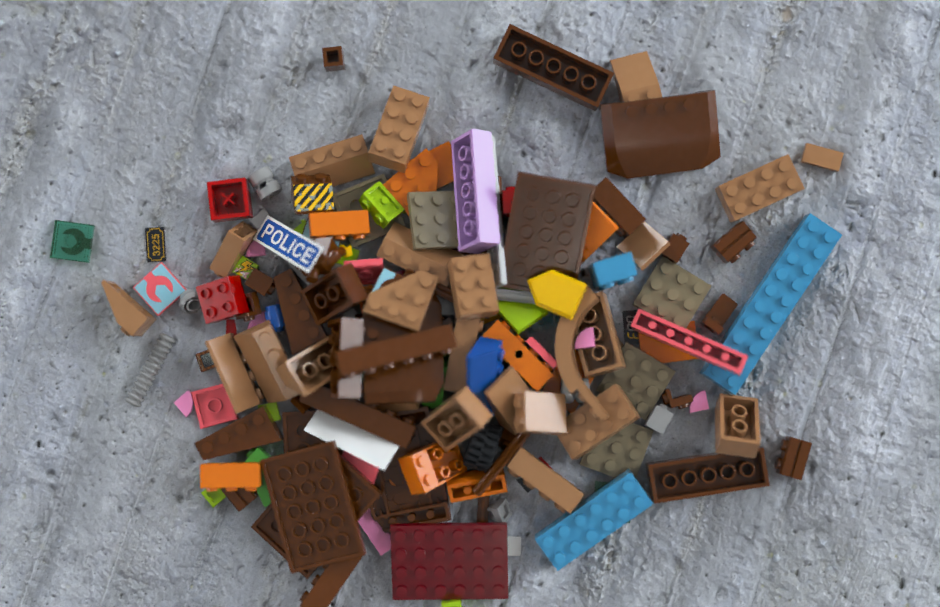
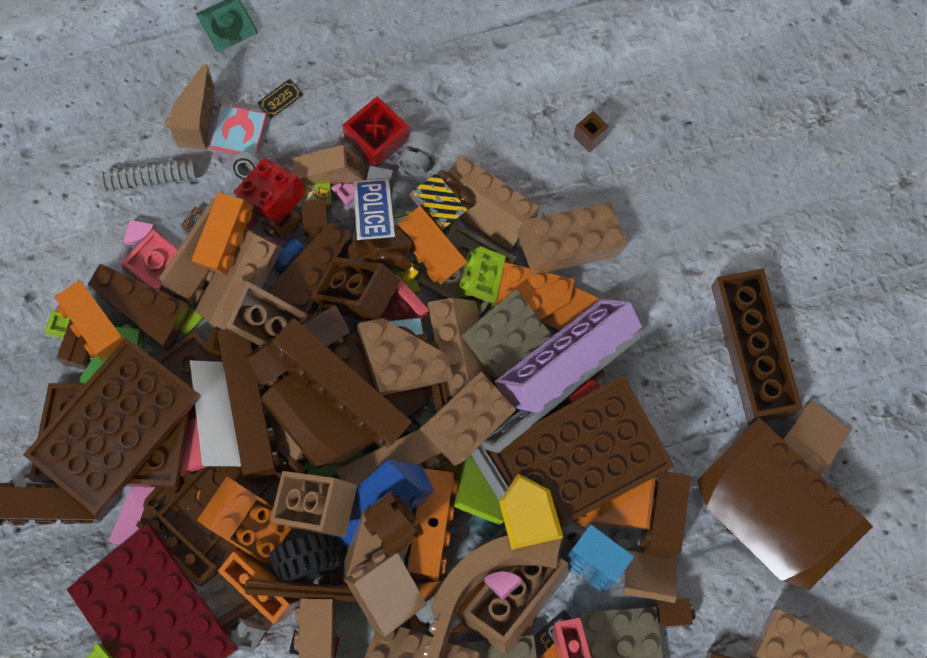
camera: 50 degrees right, 15 degrees down
coral tile [525,336,557,369] -> none
none -> orange brick [191,192,253,275]
none -> reddish brown brick [364,490,424,556]

